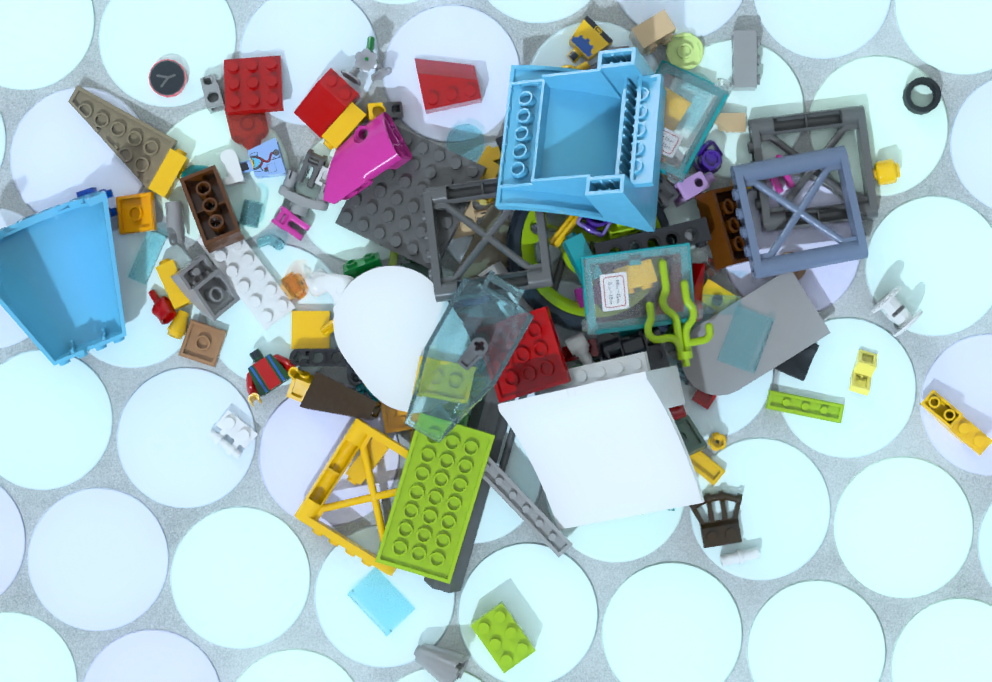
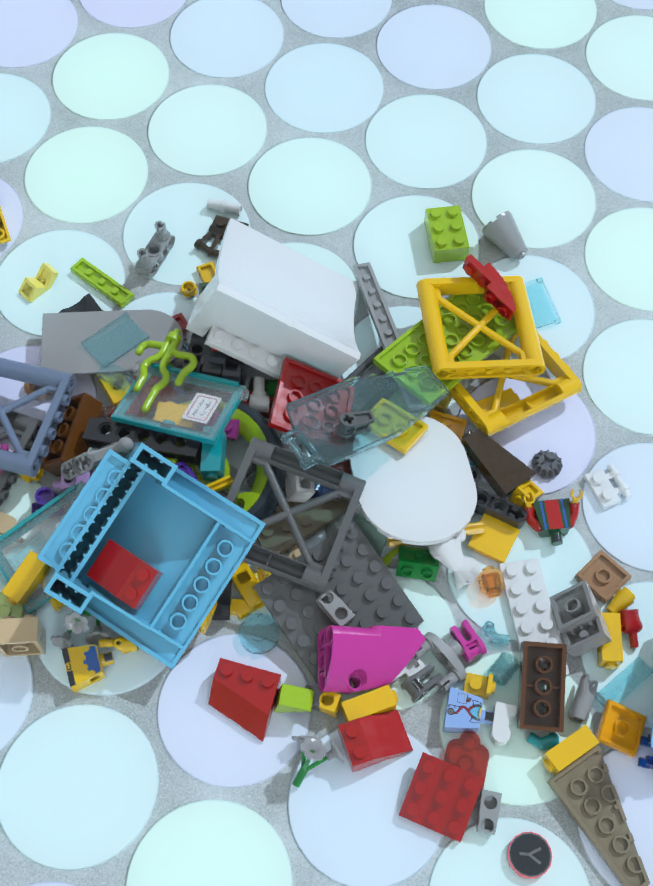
camera: 155 degrees left, 25 degrees down
none -> yellow brick [2,550,51,606]
none -> light grey piece [61,437,134,480]
none -> red slope [86,539,163,610]
none -> light grey piece [135,220,175,278]
none -> lime slope [274,683,314,713]
none -> light grey leg [316,589,355,626]
none -> yellow piece [416,276,546,380]
none -> red slope [462,254,516,321]
none -> yellow bracket [463,672,496,700]
none -> dark grey gear [532,449,563,478]

